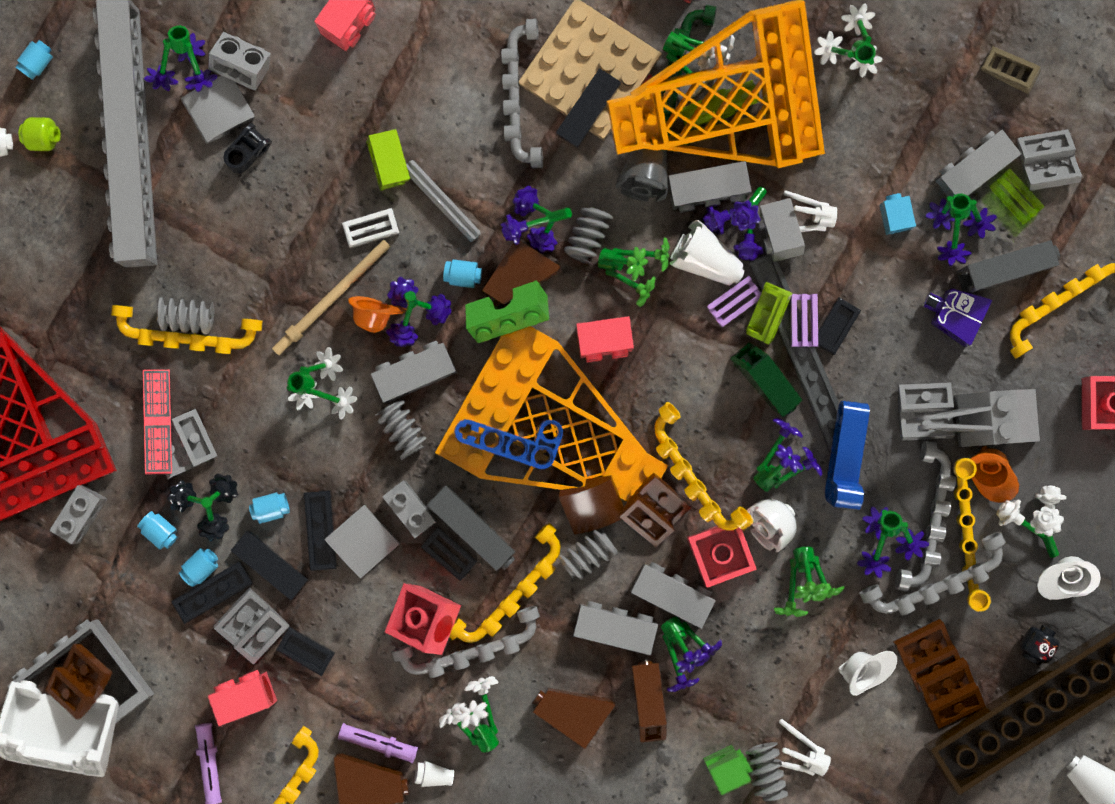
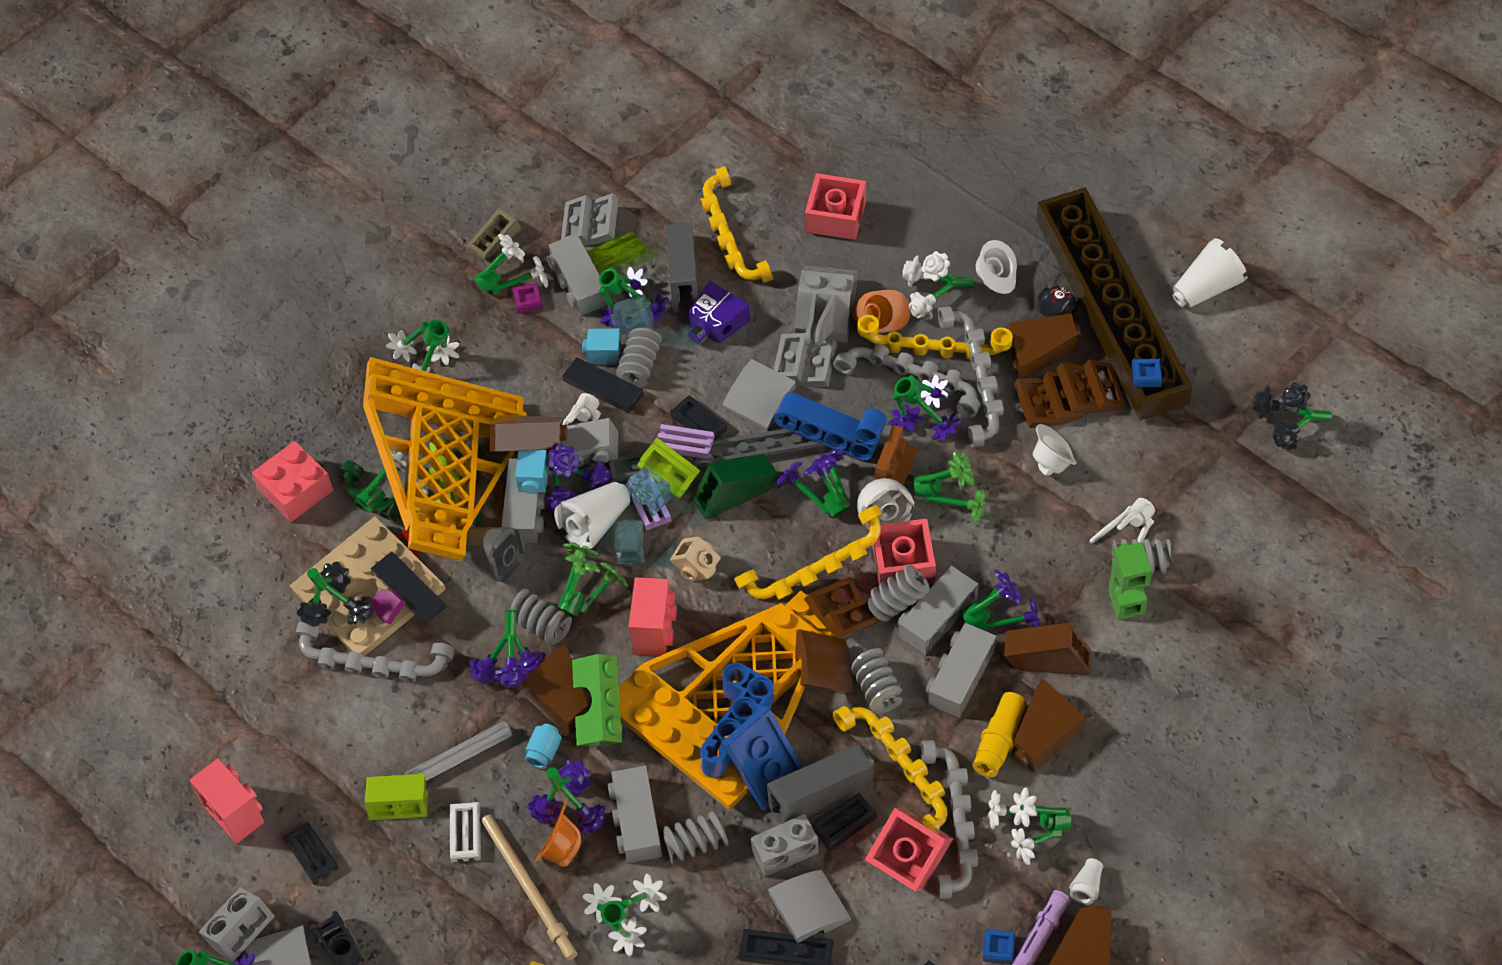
camera: 70 degrees left, 30 degrees down
none -> black tile [283,821,339,885]
none -> black plant [296,561,373,627]
none -> magenta tile [372,590,406,624]
none -> plant [474,234,548,294]
none -> reddish brown slope [490,415,568,451]
none -> magenta tile [512,283,543,314]
none -> medium azure brick [515,450,549,494]
none -> black tile [562,357,644,413]
none -> clear light blue brick [611,294,654,335]
none -> clear light blue brick [615,519,645,564]
none -> light grey piece [616,328,662,387]
none -> clear light blue brick [627,467,671,516]
none -> tan brick [670,536,721,581]
none -> blue tile [721,705,803,810]
none -> light grey slope [722,359,796,431]
none -> light grey piece [868,564,930,622]
none -> dark orange bracket [875,425,918,486]
none -> yellow piece [973,692,1027,777]
none -> blue tile [982,929,1015,964]
none -> reddish brown slope [1008,313,1081,378]
none -> blue tile [1132,359,1162,387]

